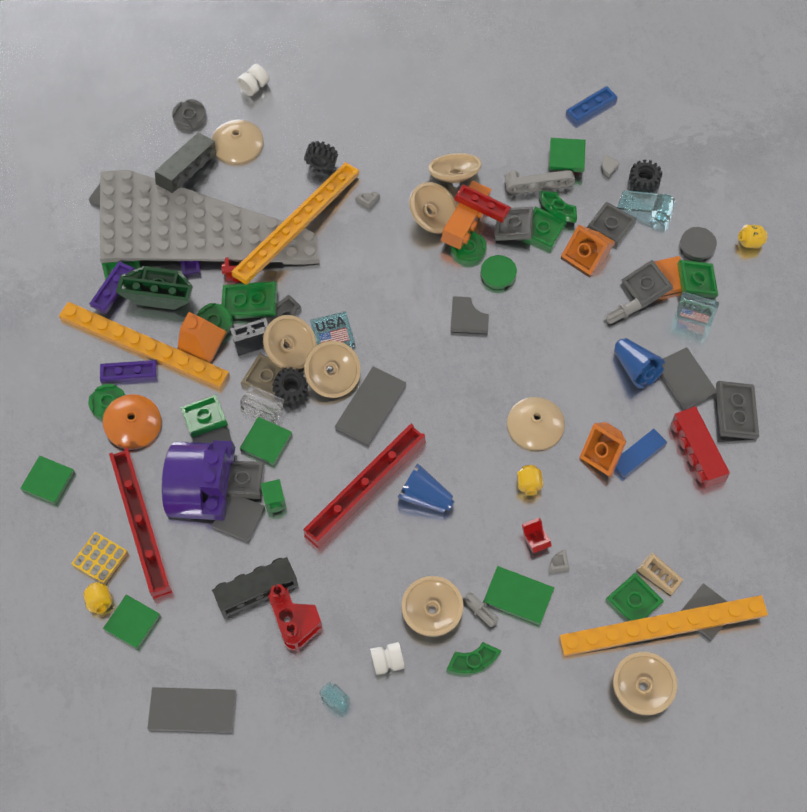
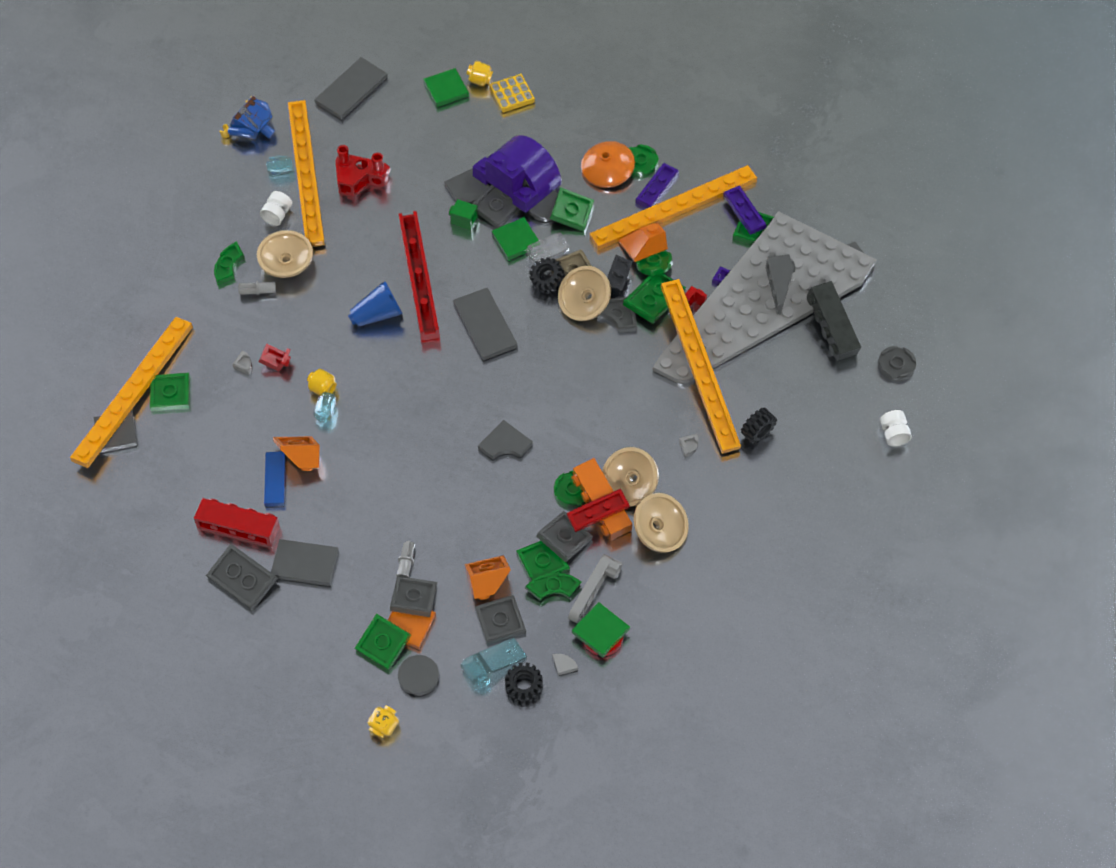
camera: 125 degrees right, 5 degrees down
green tile [20,455,75,505] -> none
red tile [109,447,173,600] -> none
dark green wedge [116,266,193,310] -> none
tan dish [212,120,264,164] -> none
pearl dark grey brick [212,557,298,617] -> none
tan dish [304,341,361,398] -> none
tile [310,311,355,347] -> none
green tile [480,255,517,289] -> none
green tile [483,566,555,626] -> none
tan dish [507,397,565,451] -> none
blue tile [566,86,618,125] -> none
tan dish [613,652,677,715] -> none
blue cone [614,338,665,388] -> none
tan slope [637,553,683,595] -> none
clear light blue tile [675,292,719,326] -> none
none -> blue torso [219,96,276,140]
none -> light orange plate [288,100,325,247]
none -> clear light blue brick [313,393,337,423]
none -> dark grey slope [766,254,795,315]

